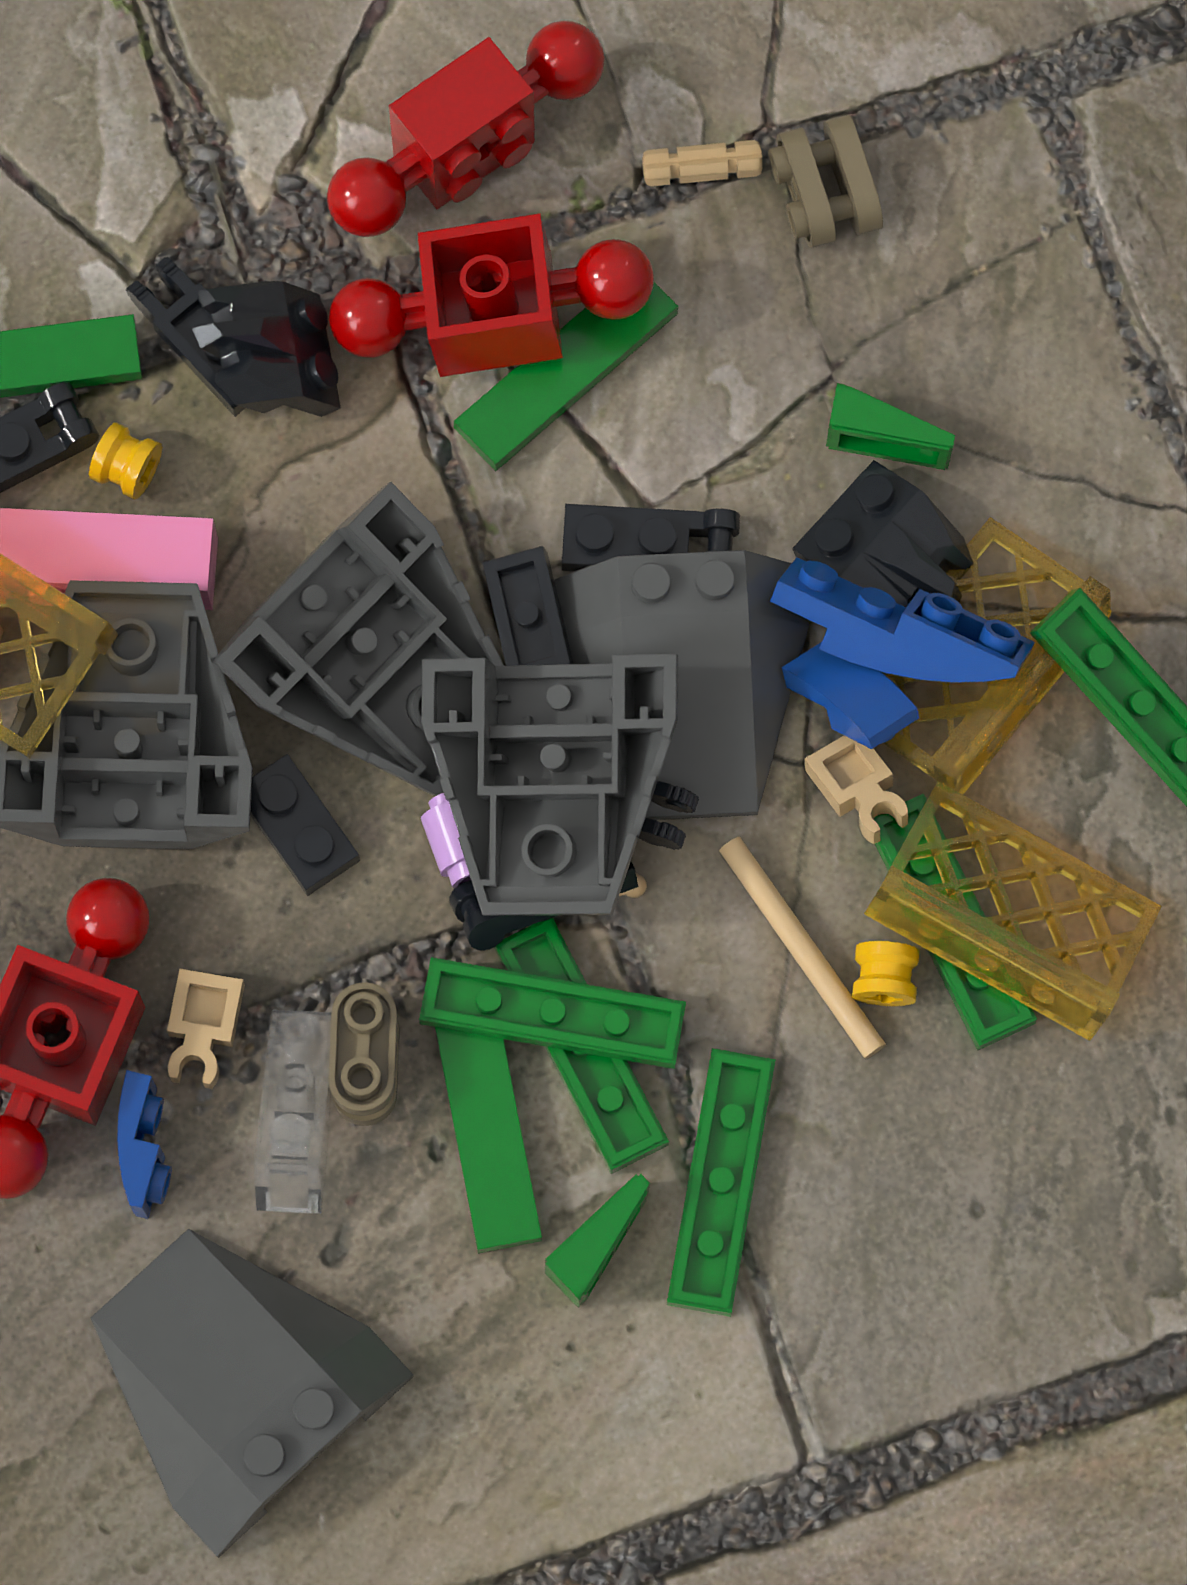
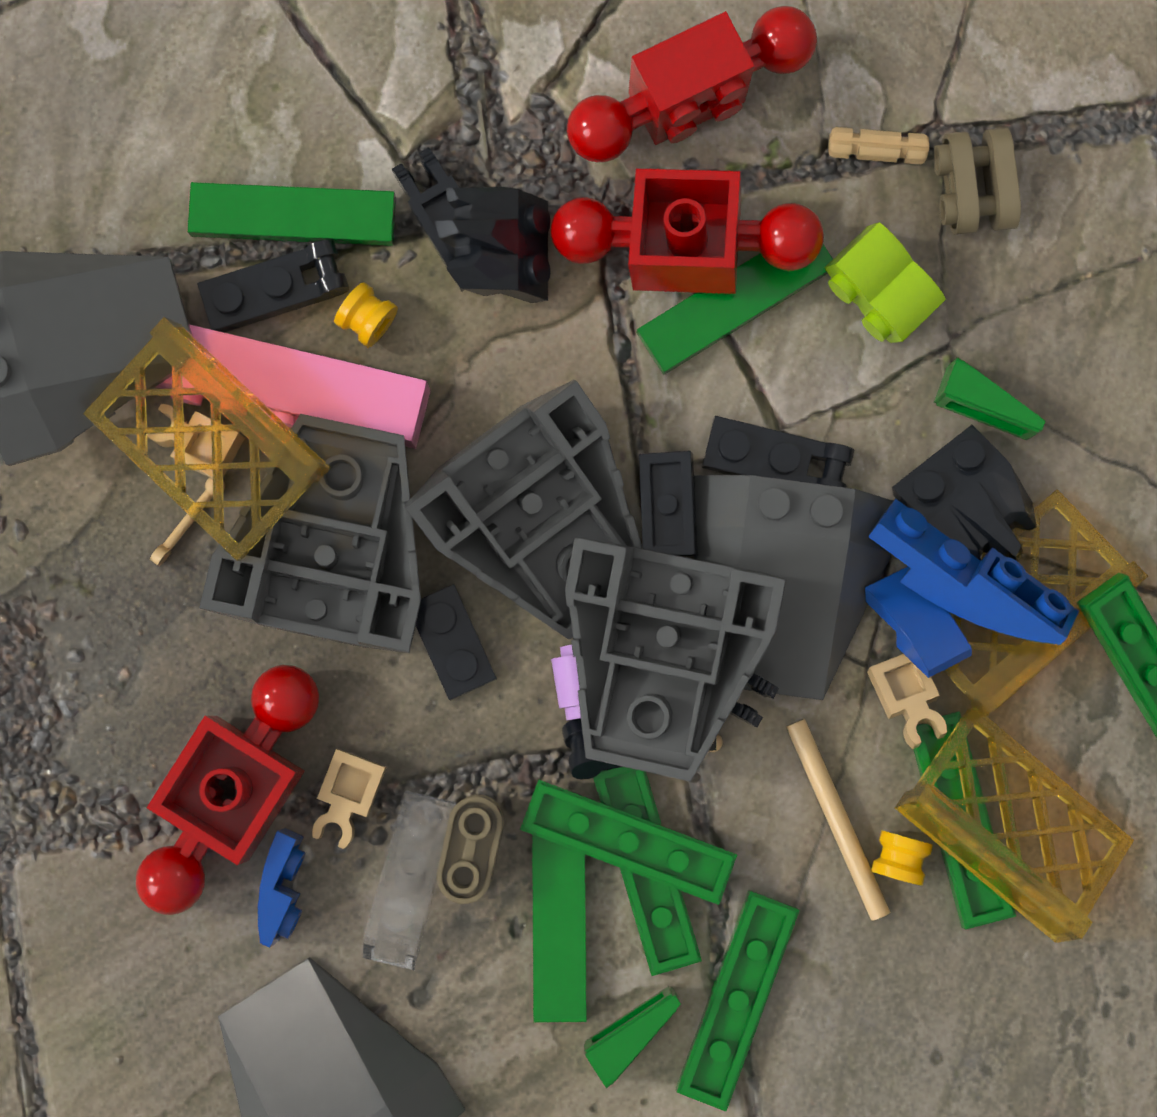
camera: 10 degrees right, 10 degrees up
none -> lime brick [824,222,946,343]

